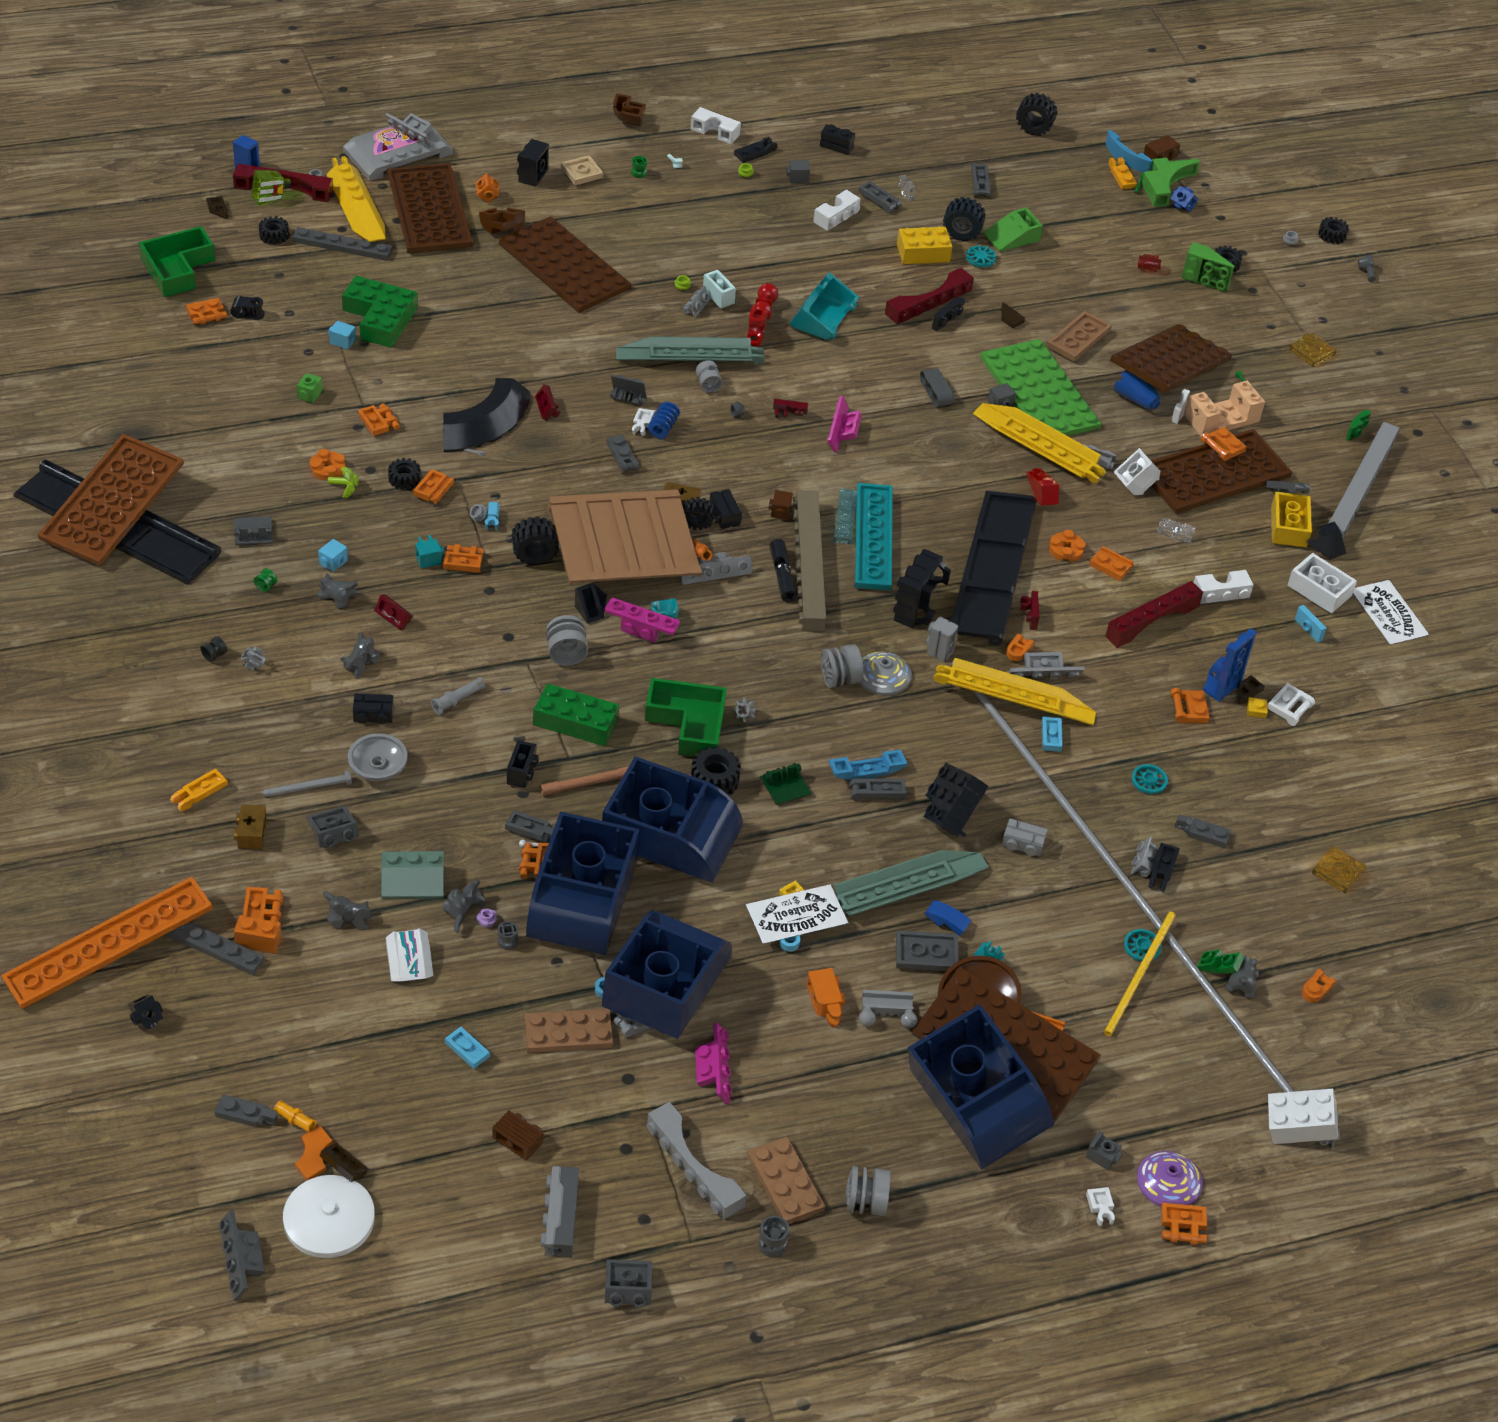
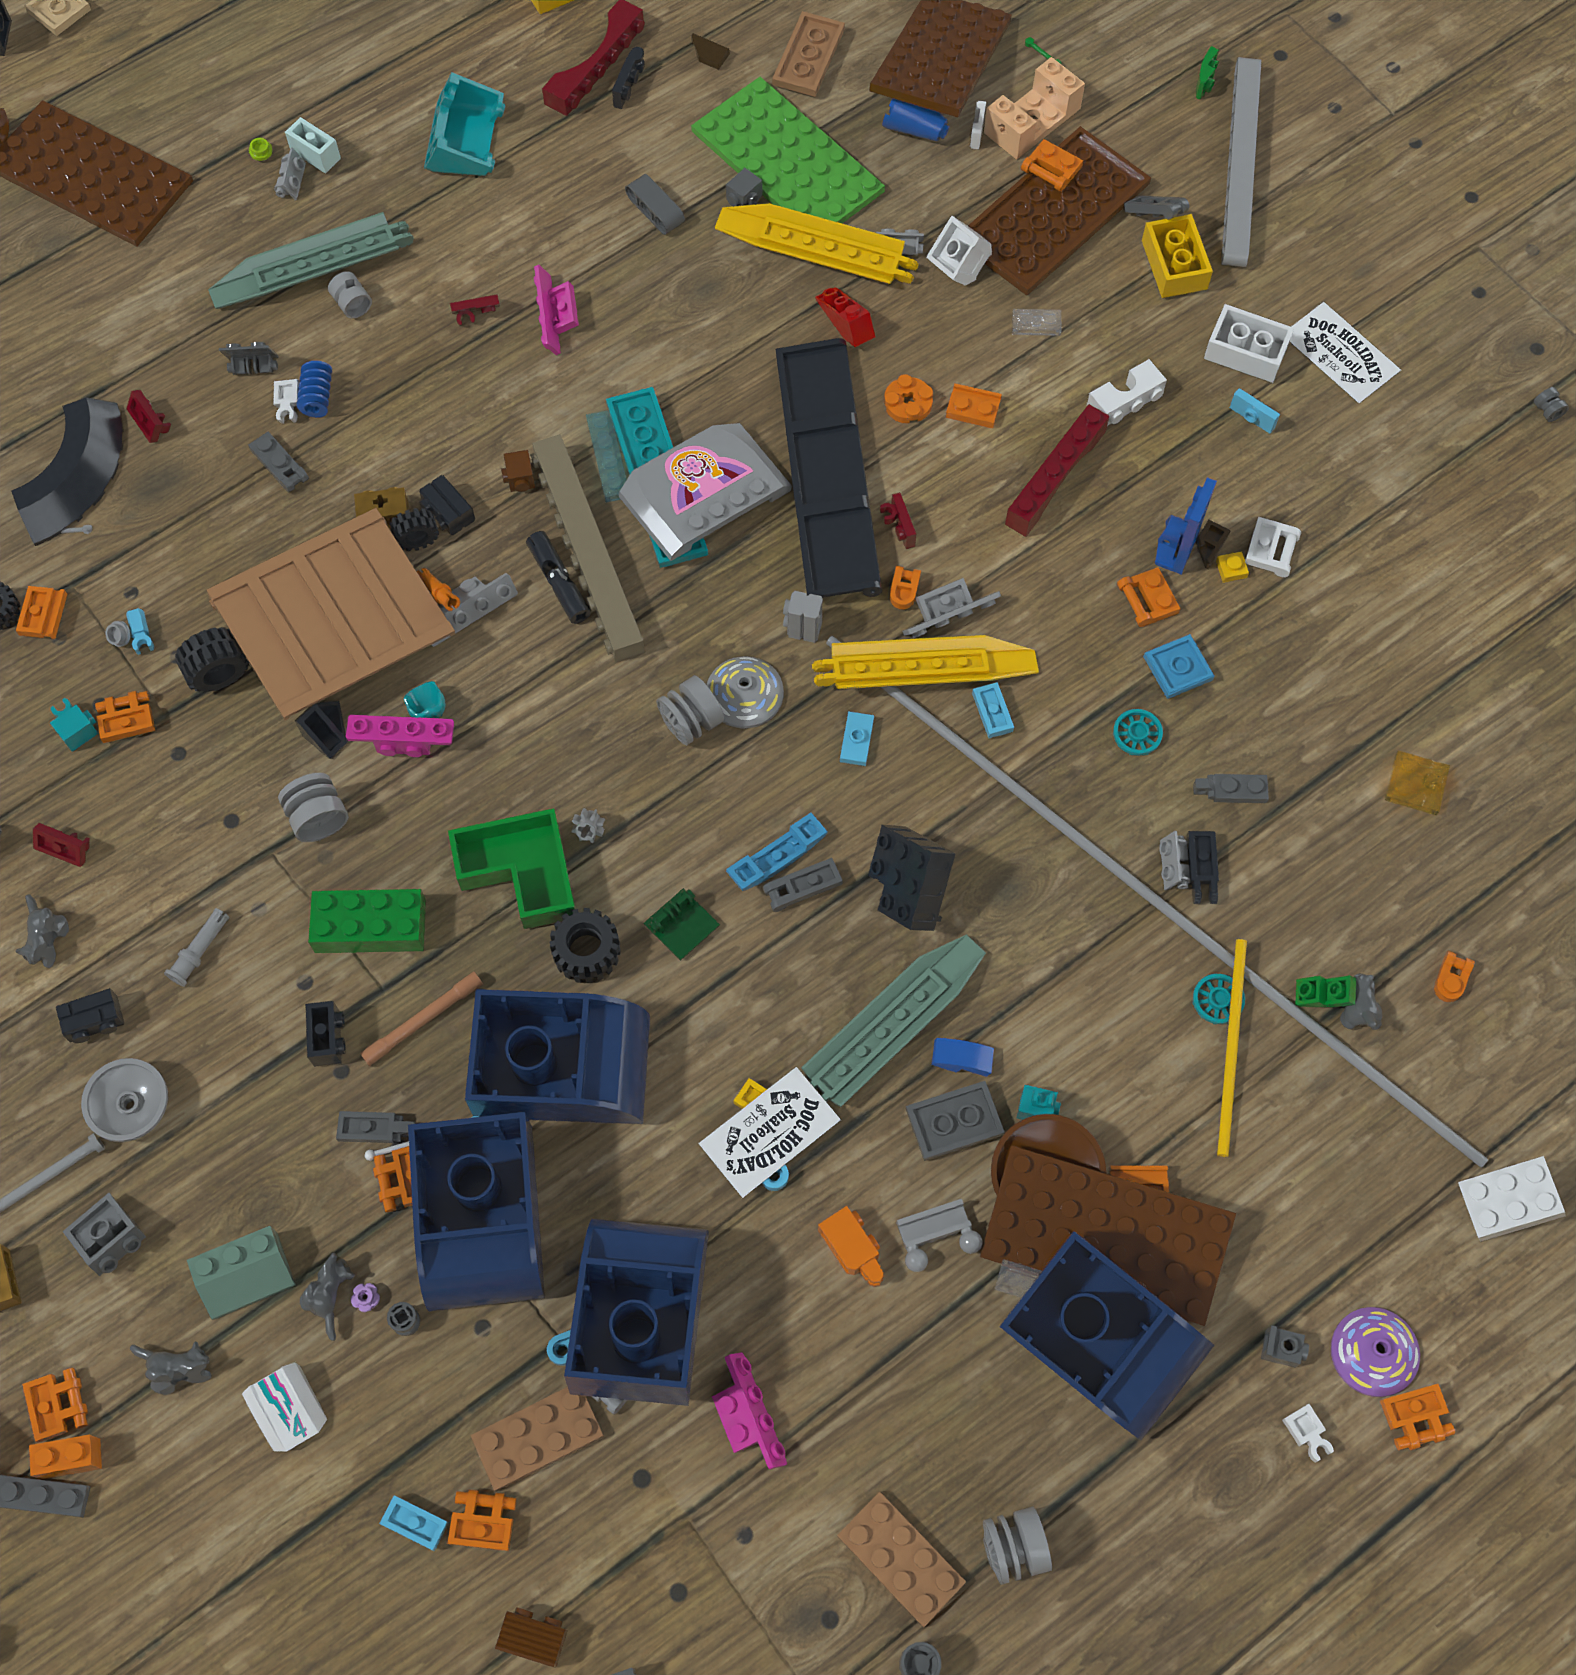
camera: 15 degrees left, 20 degrees up
light grey arch [646,1101,747,1220] -> none
dark grey plate [730,401,745,418] -> none
red piece [747,283,778,347] -> none
black piece [893,549,951,629] -> none
light grey brick [1002,818,1048,857] -> none
black slope [1306,521,1347,560] -> none
none -> orange plate [447,1489,517,1551]
none -> light grey slope [619,423,792,561]
none -> medium azure plate [840,711,874,766]
none -> dark azure plate [1143,634,1215,699]

